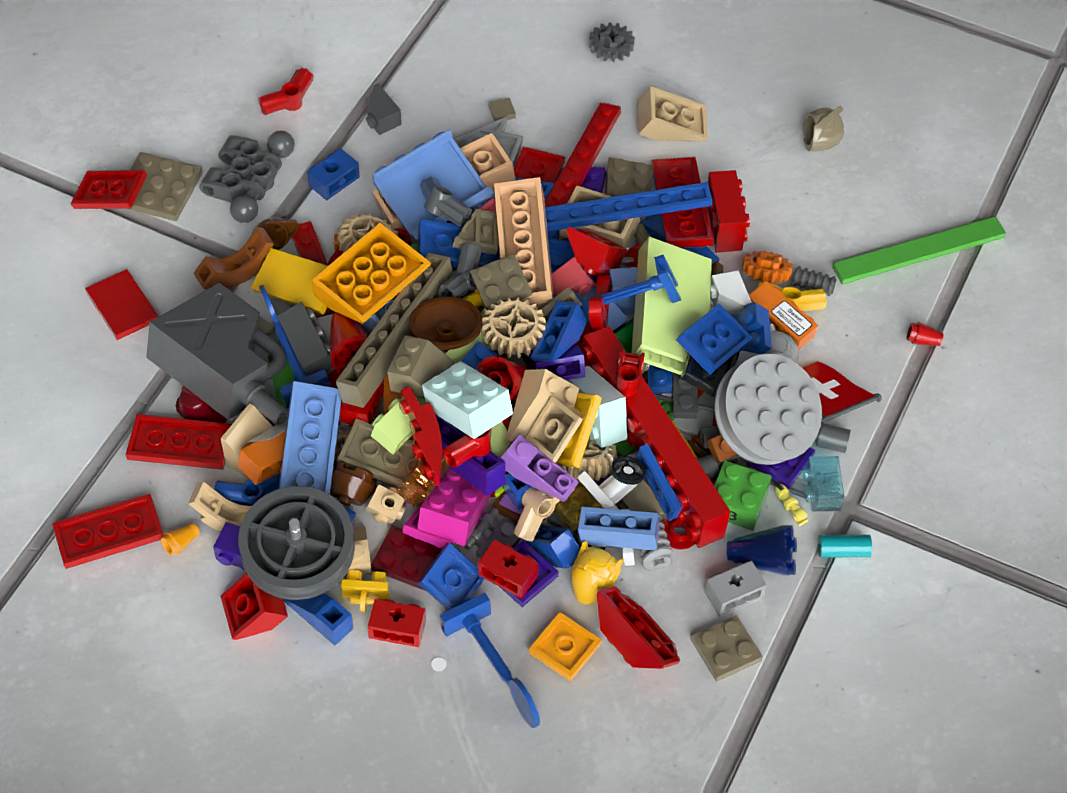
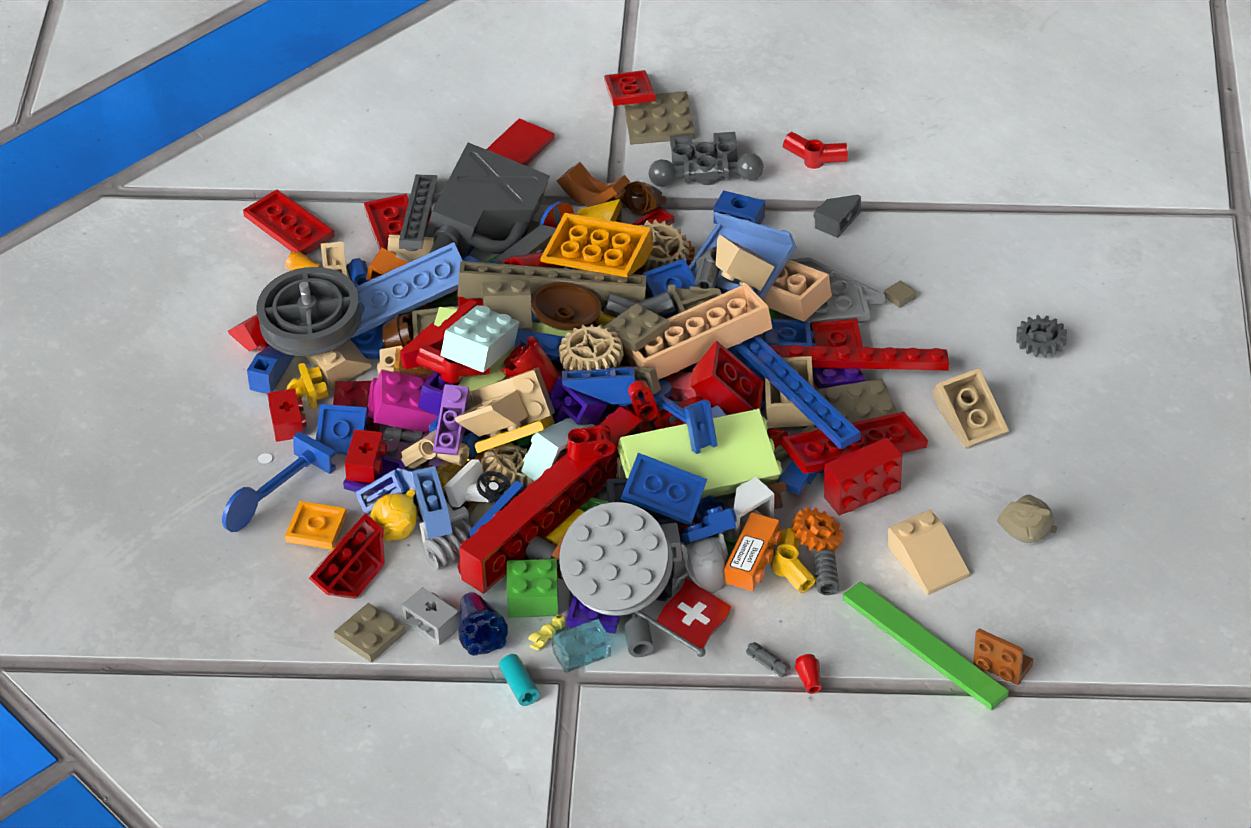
camera: 70 degrees right, 10 degrees down
none -> tile [355,470,407,514]
none -> dark grey plate [399,174,438,251]
none -> tan slope [716,234,775,291]
none -> dark grey axle [746,642,791,677]
none -> tan slope [888,509,970,595]
none -> dark orange bracket [973,628,1033,685]

